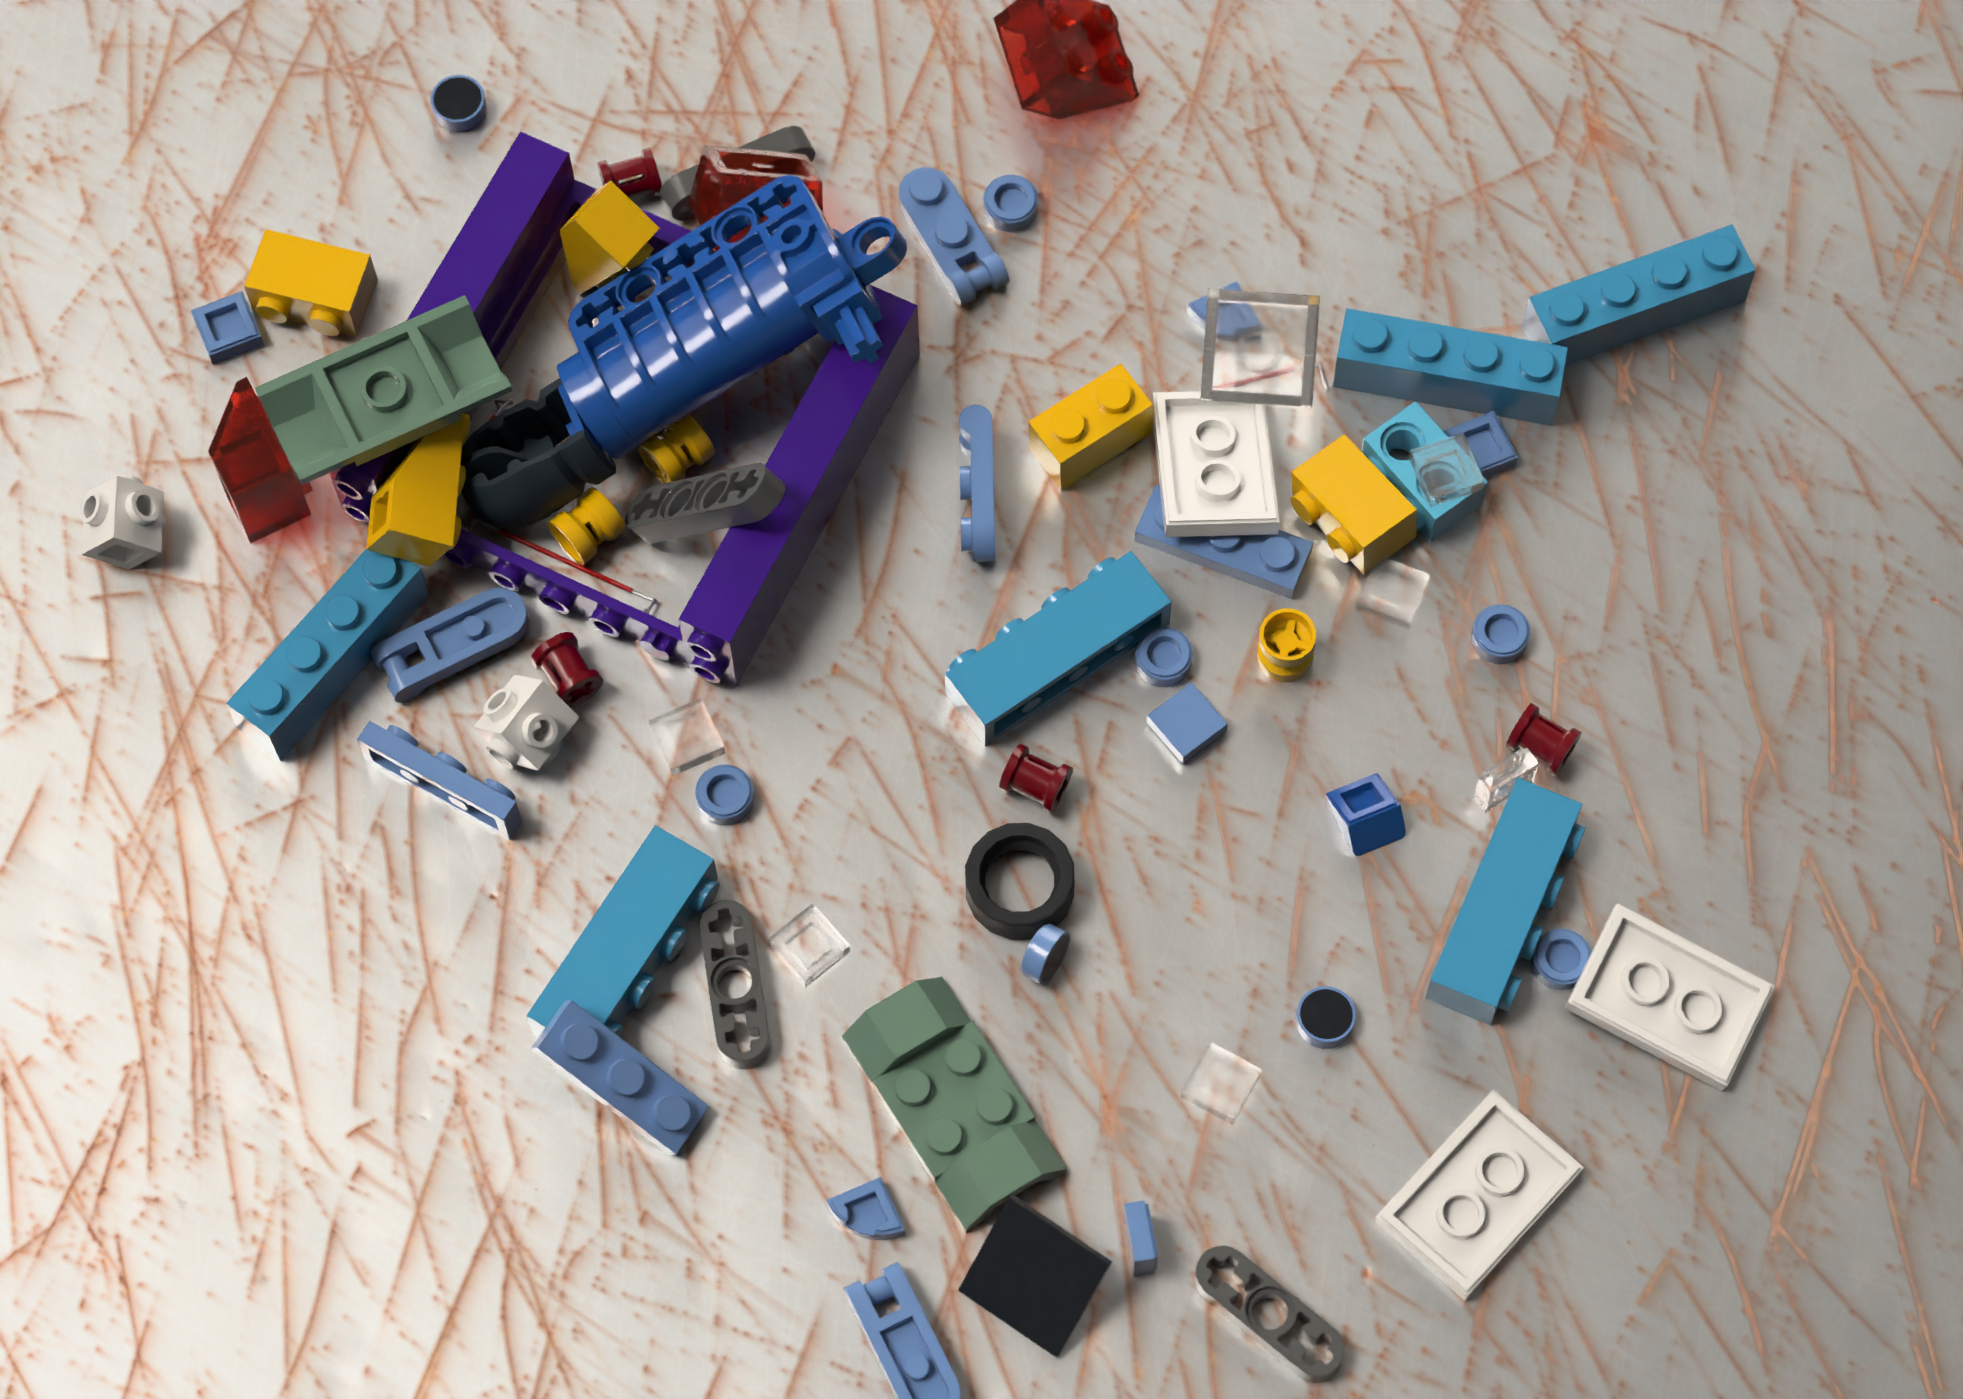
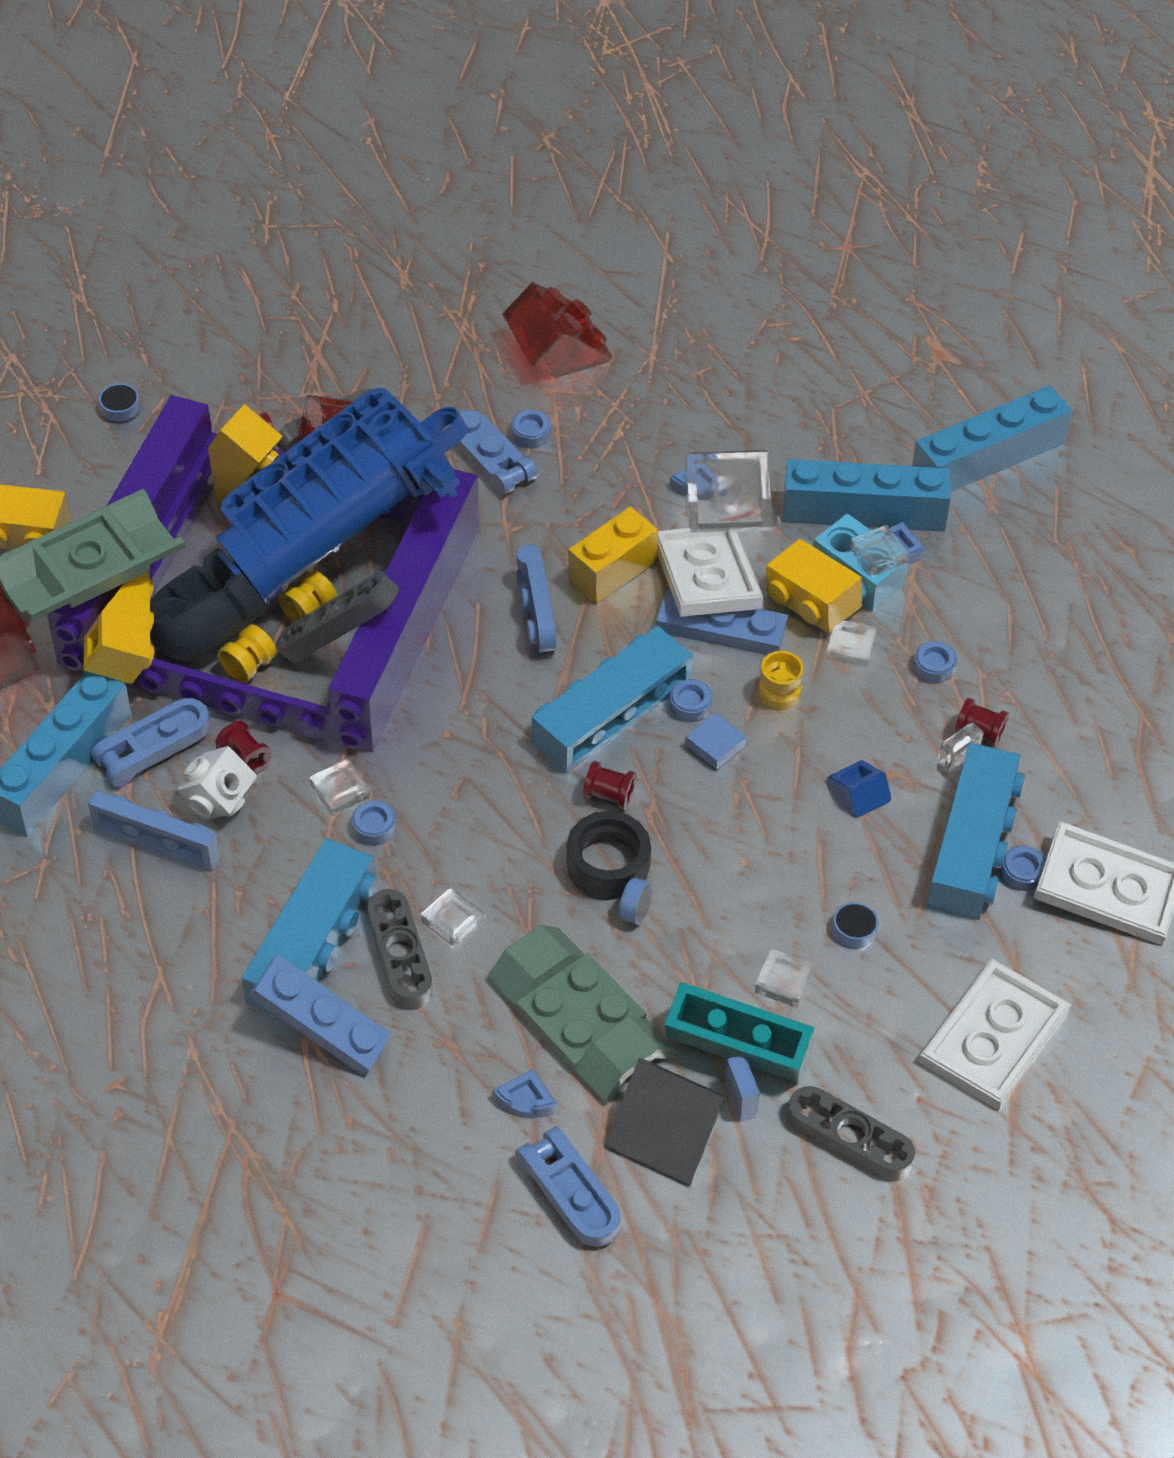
camera: 10 degrees left, 15 degrees down
none -> teal brick [665,981,815,1084]

